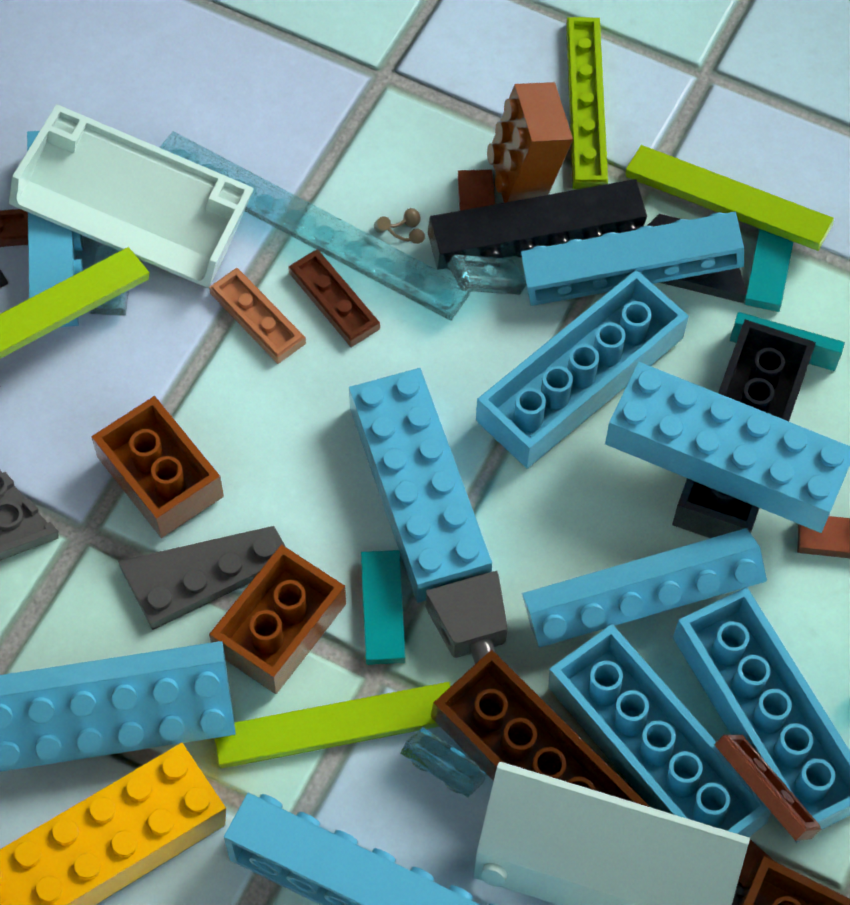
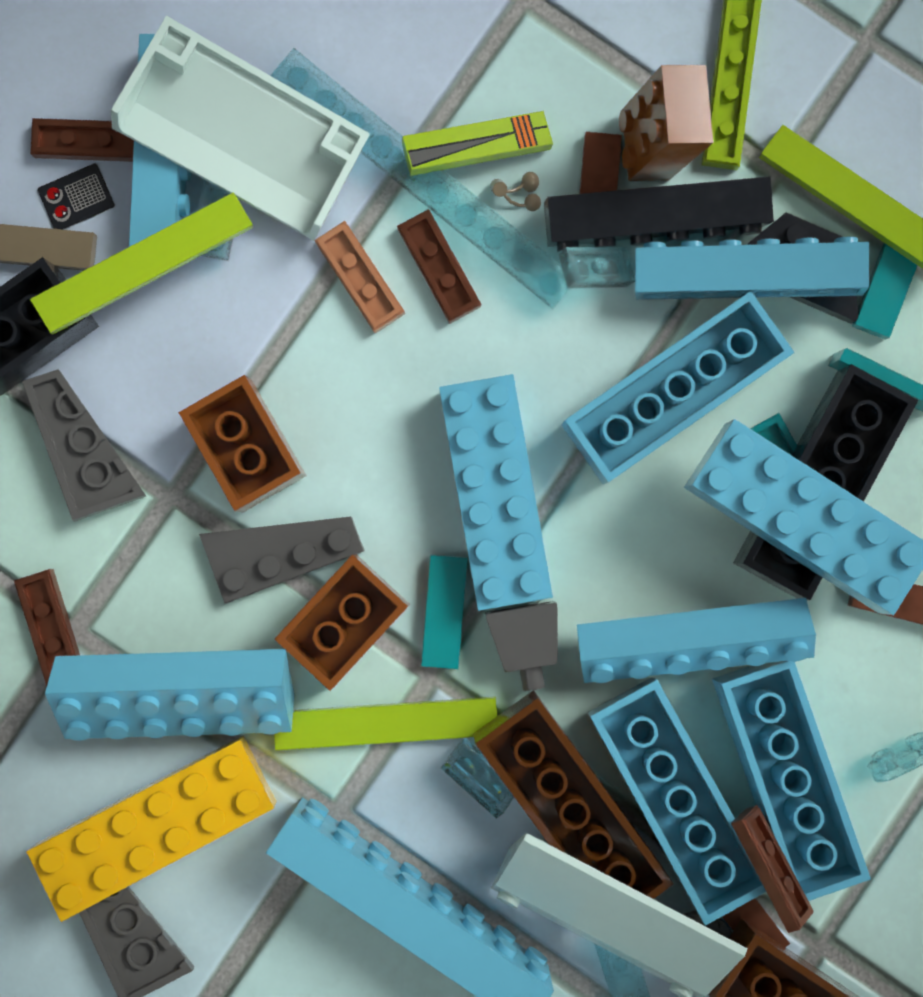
camera: 10 degrees right, 25 degrees up
none -> lime tile [401,111,553,176]

